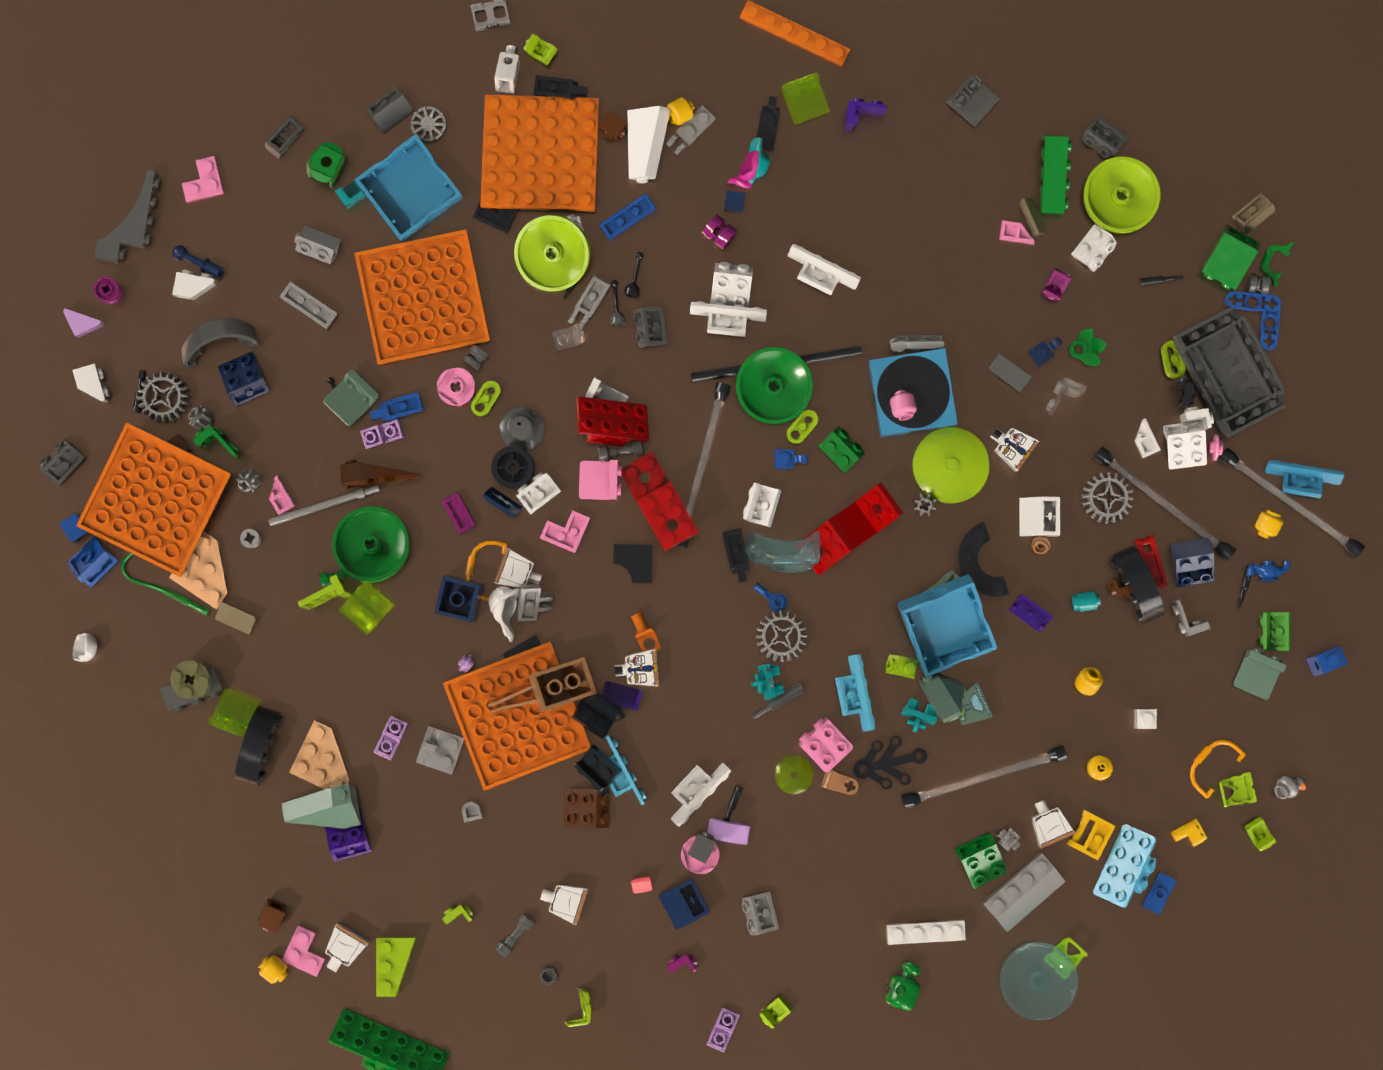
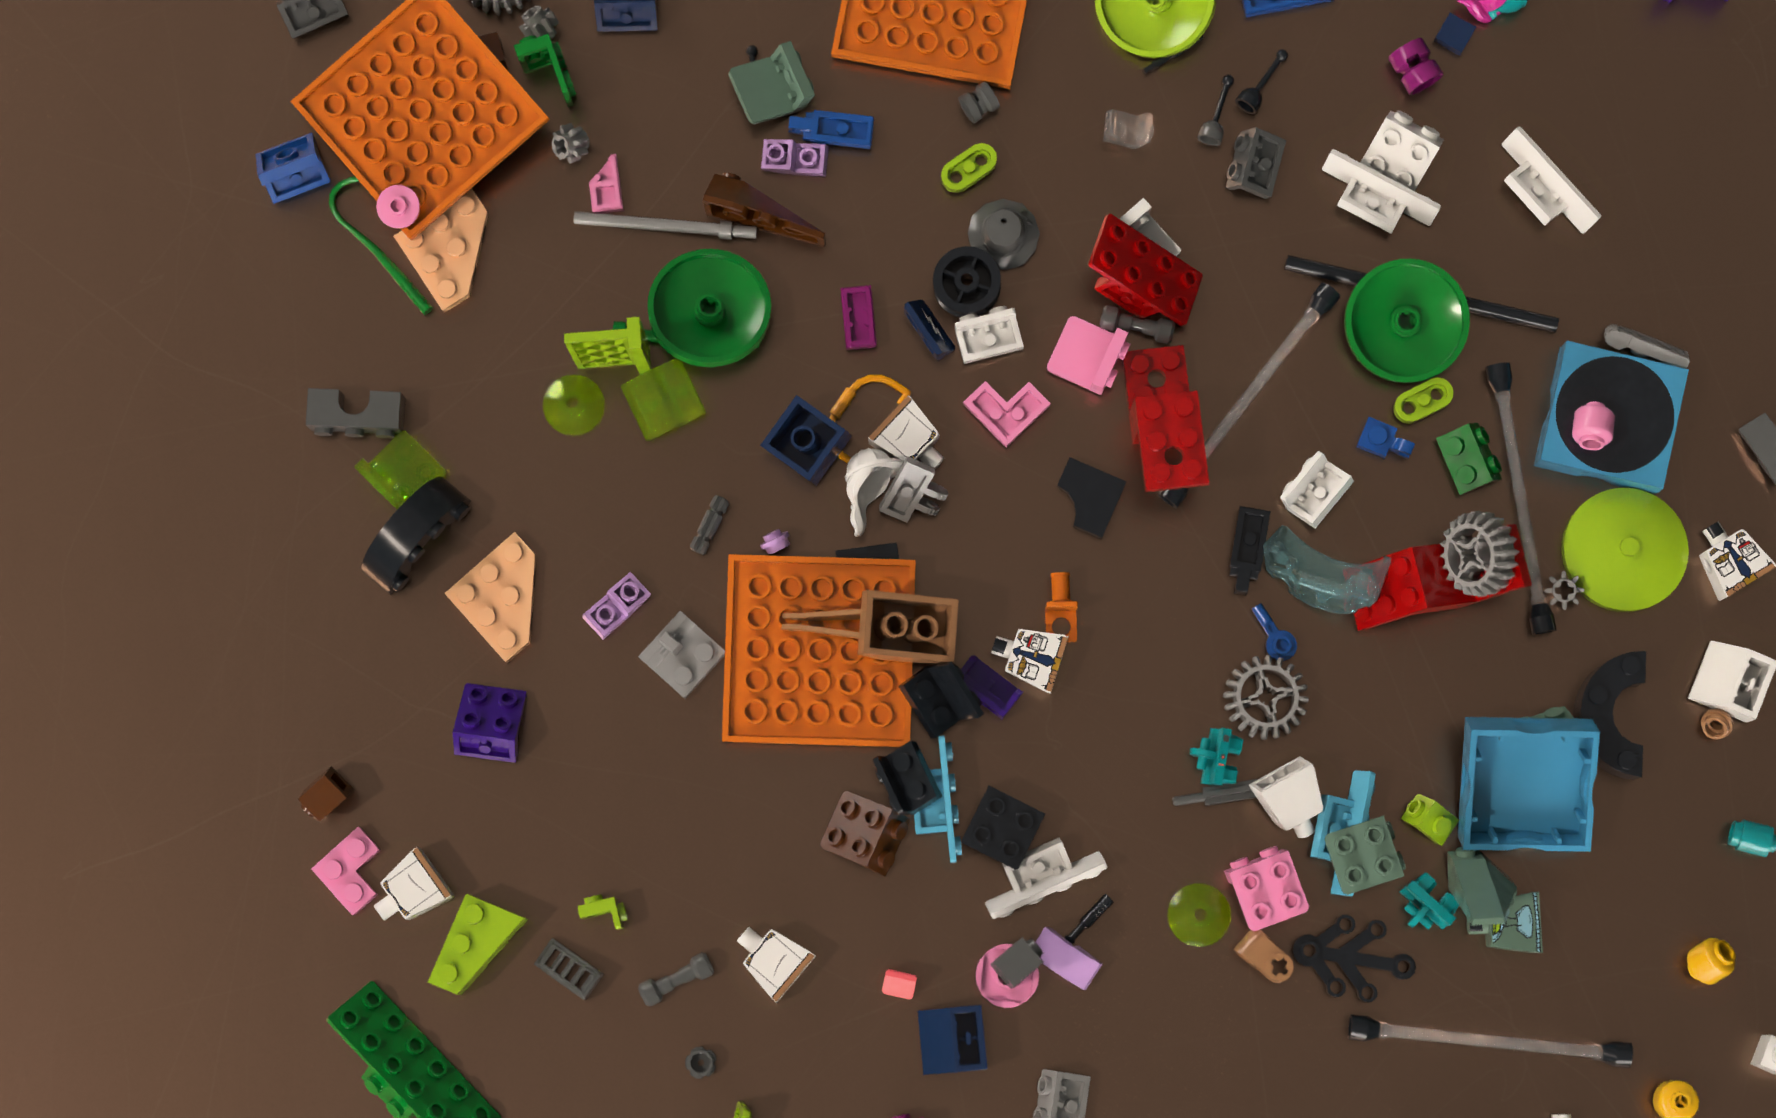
camera: 25 degrees right, 5 degrees down
blue panel [59,513,88,543] -> none
white hair [73,632,98,662] -> none
olive brick [170,660,212,699] -> none
dark tan slope [215,602,258,635] -> none
light grey wheel [240,529,261,549] -> none
yellow head [259,955,288,984] -> none
sand green wedge [282,784,361,829] -> none
bright pink plate [437,368,476,406] -> none
light grey tile [462,801,483,823] -> none
light grey hinge [568,275,611,330] -> none
dark purple hinge [1009,594,1053,633] -> none
none -> bright pink piece [376,185,420,229]
none -> dark grey slope [534,938,604,1000]
none -> clear neon green dish [543,375,605,436]
none -> dark grey axle [690,495,729,555]
none -> black bracket [962,786,1045,870]
none -> white torso [1249,756,1324,838]
none -> sand green bracket [1324,816,1406,894]
none -> light grey gear [1439,511,1520,597]
none -> clear hose [1485,362,1557,635]

